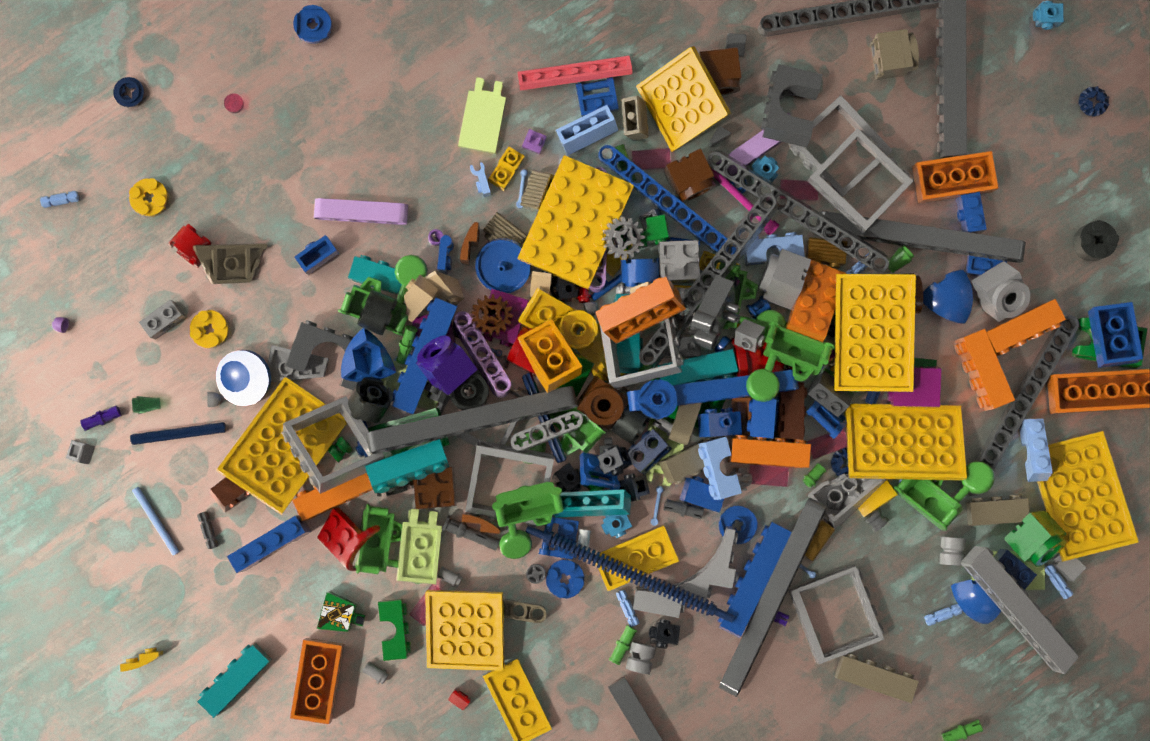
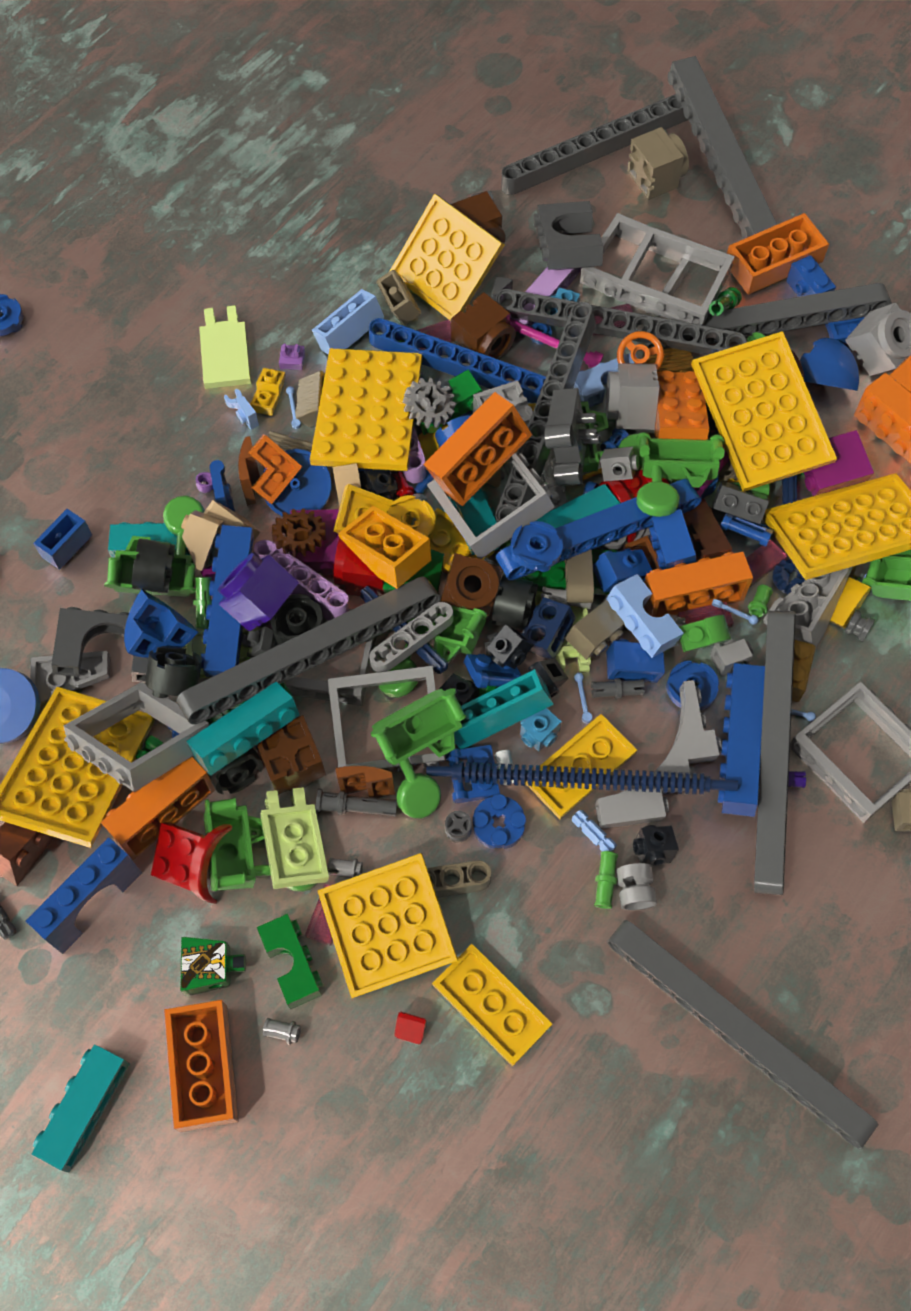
camera: 10 degrees left, 20 degrees down
lavender beam [314,198,408,225] -> none
coral plate [517,56,633,91] -> none
blue plate [575,77,619,117] -> none
dark azure brick [1033,1,1064,30] -> none
dark blue gear [1079,86,1110,117] -> none
none -> orange plate [248,434,302,504]
none -> orange piece [617,331,664,371]
none -> bright green brick [679,615,731,652]
none -> green pin [709,287,742,316]
none -> light grey brick [710,639,753,676]
none -> light blue hinge [712,599,759,625]

